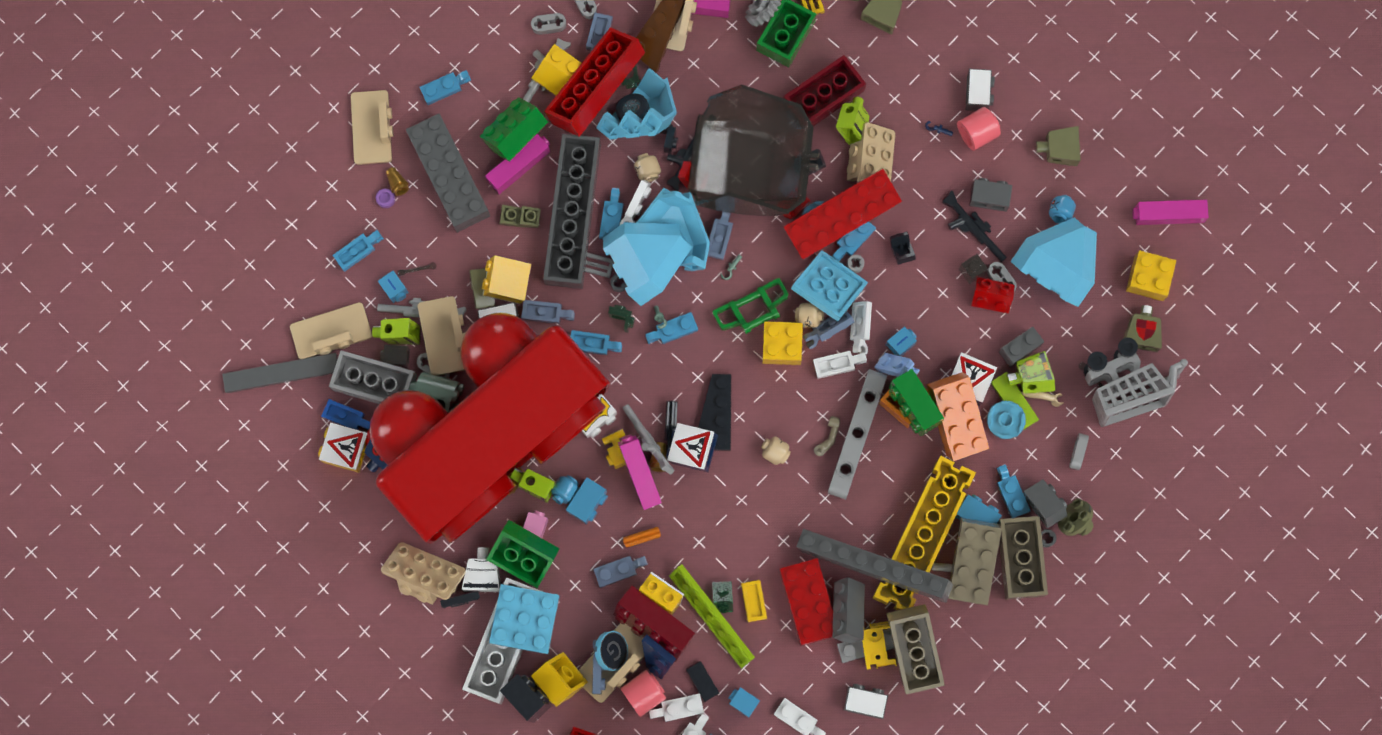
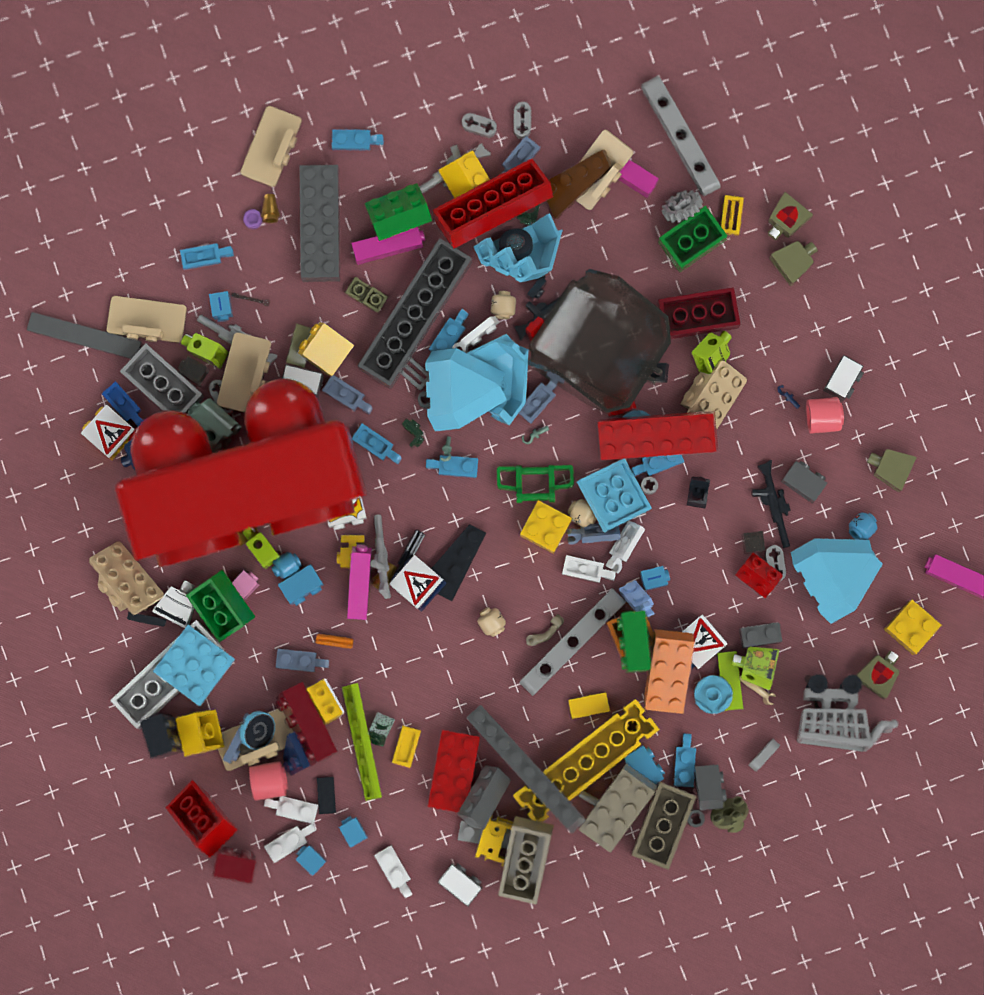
camera: 25 degrees right, 5 degrees up
none -> yellow tile [568,692,610,719]

